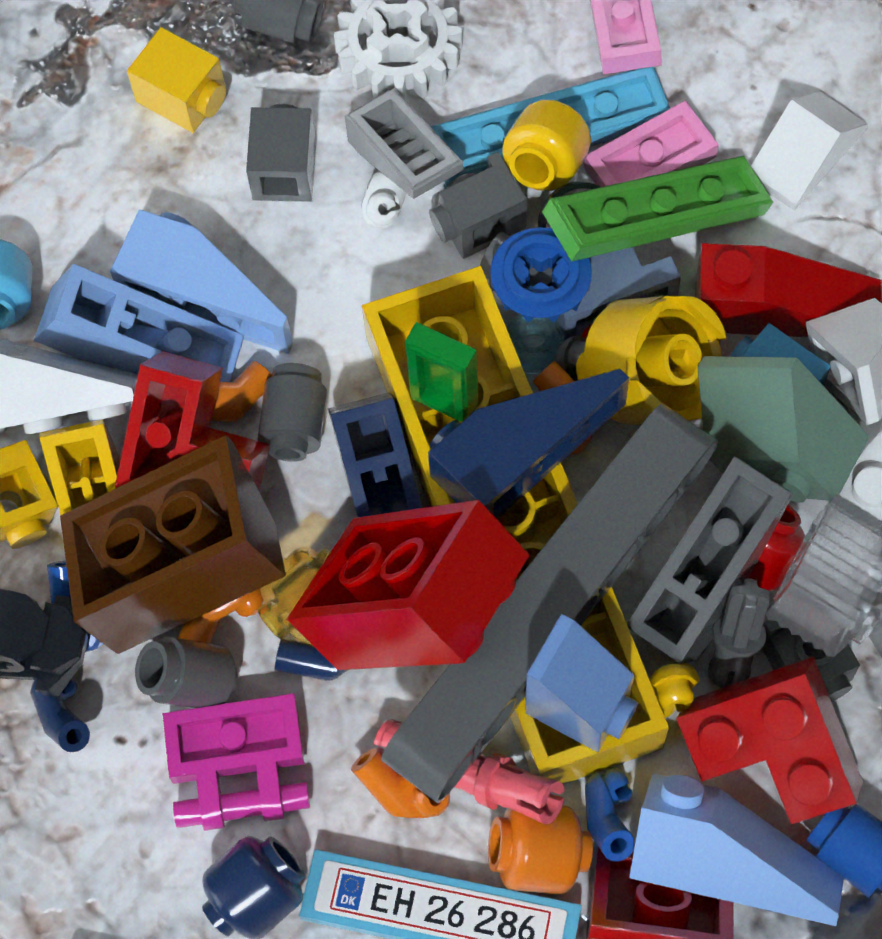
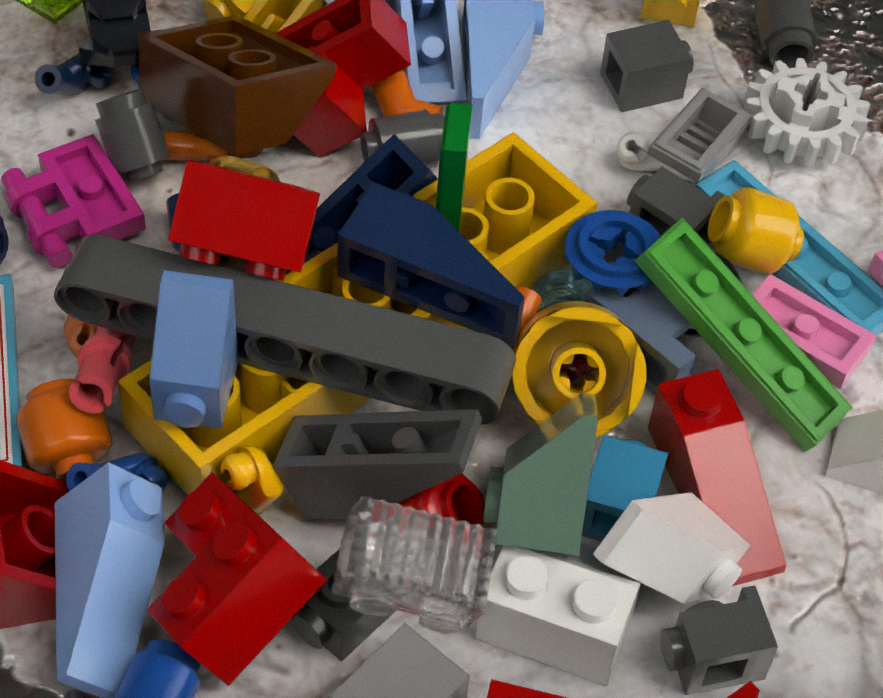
camera: 60 degrees right, 15 degrees down
dark grey axle [708,579,771,688] -> none

